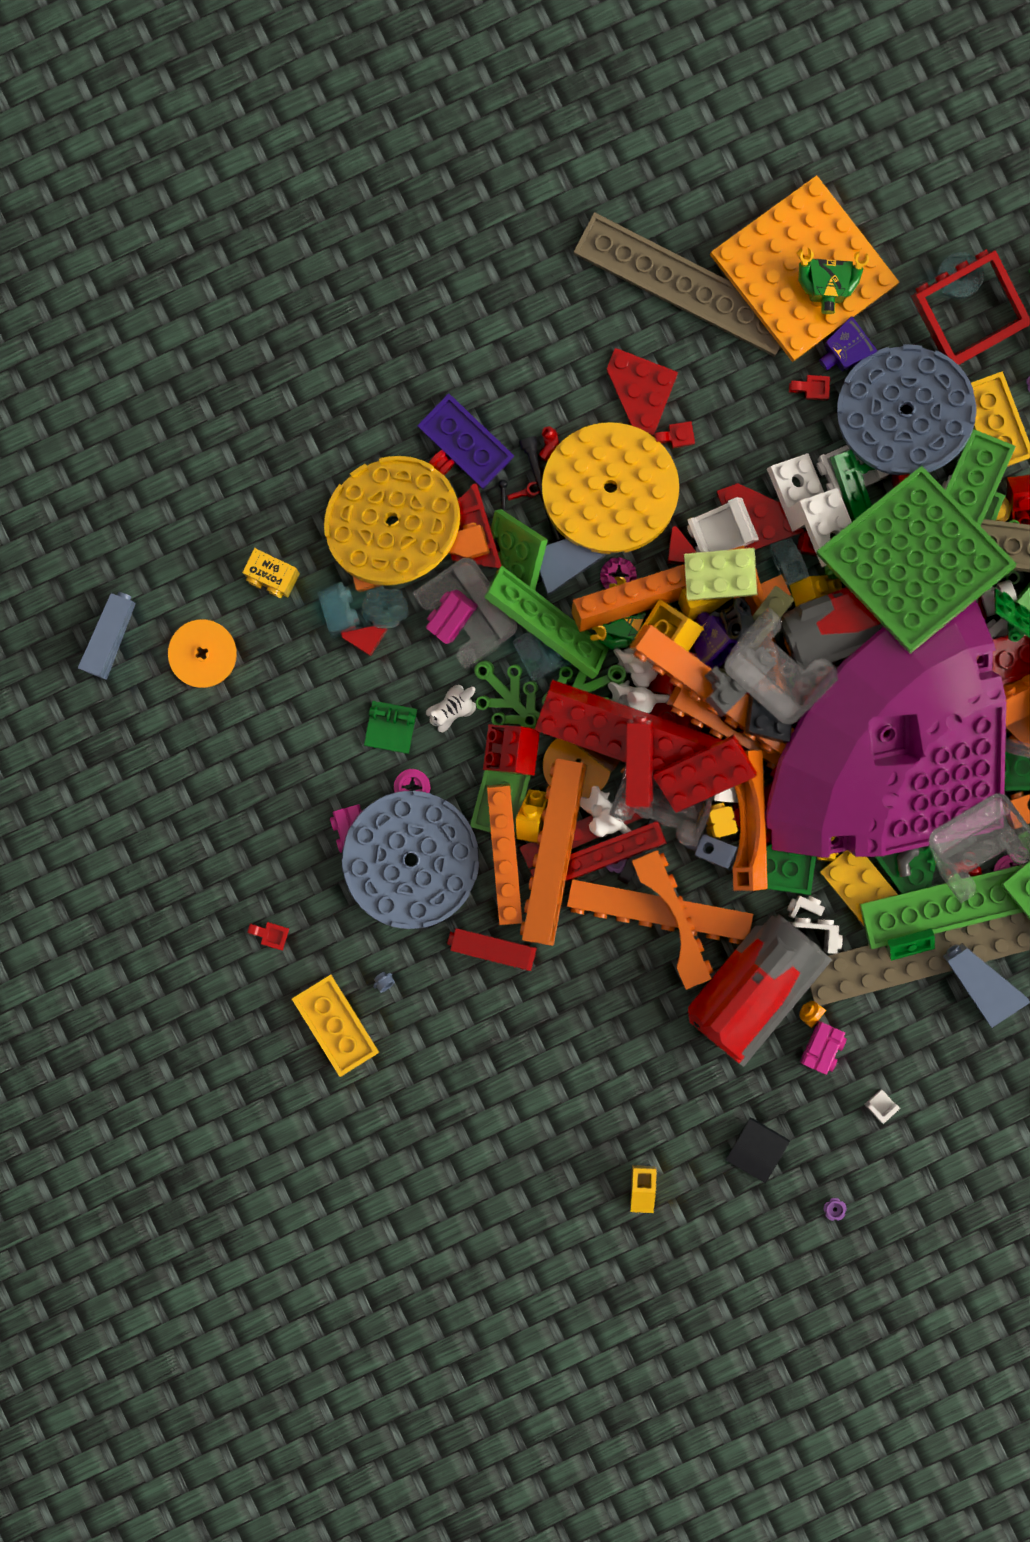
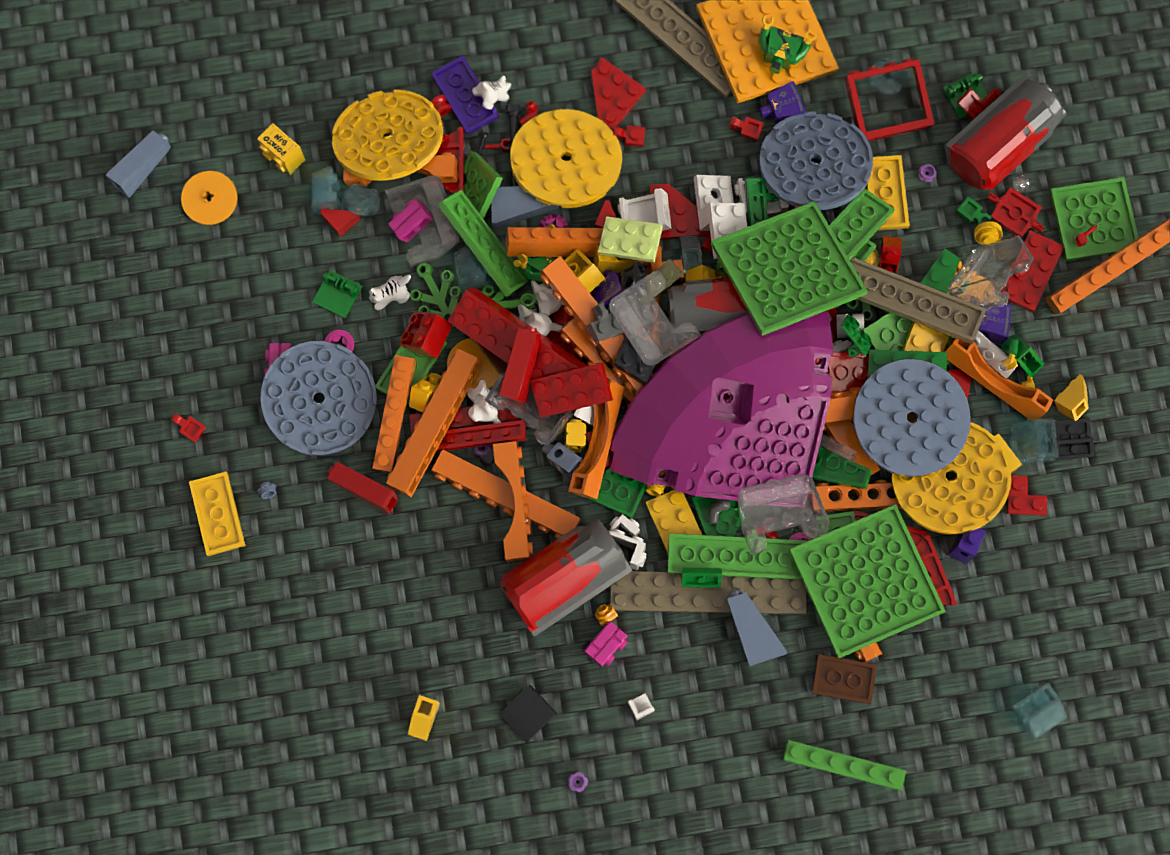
camera: 15 degrees right, 10 degrees down
none -> white animal [472,76,511,110]

